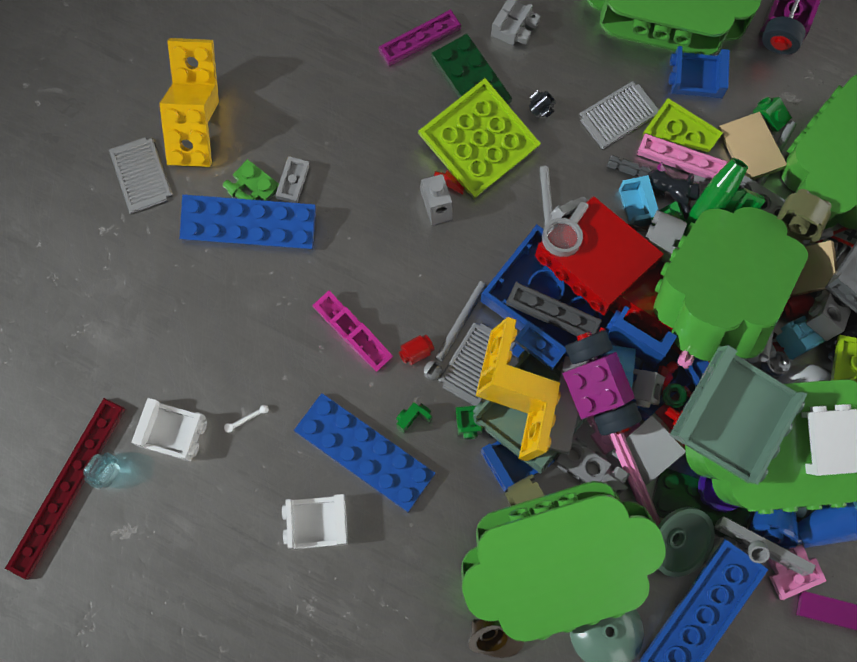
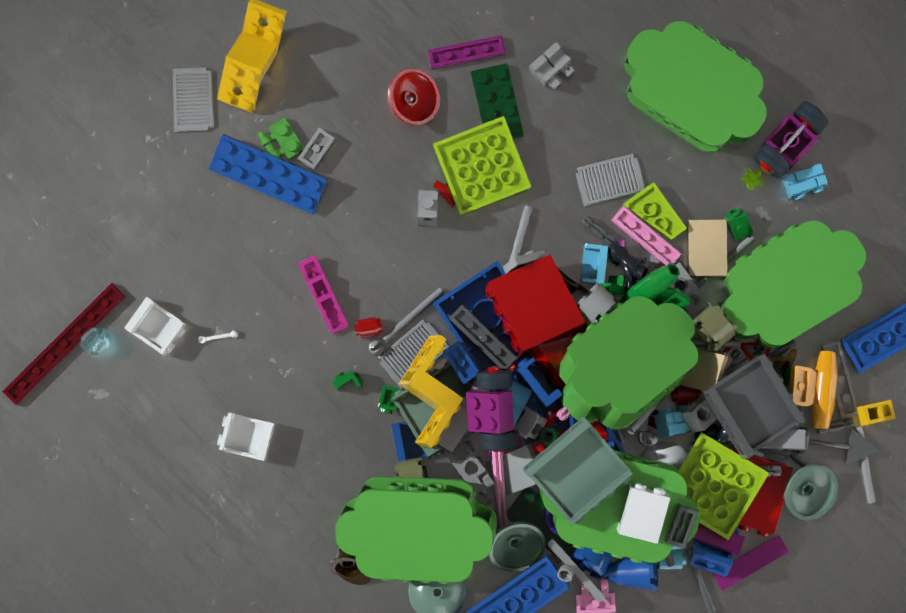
camera: 20 degrees right, 10 degrees up
blue plate [294,393,435,513] -> none
black gear [529,91,556,118] -> none
piece [542,202,589,257] -> none
blue panel [669,46,730,99] -> none
none -> red dish [388,68,440,126]
none -> clear neon green plant [740,168,763,191]
none -> medium azure brick [782,163,828,200]

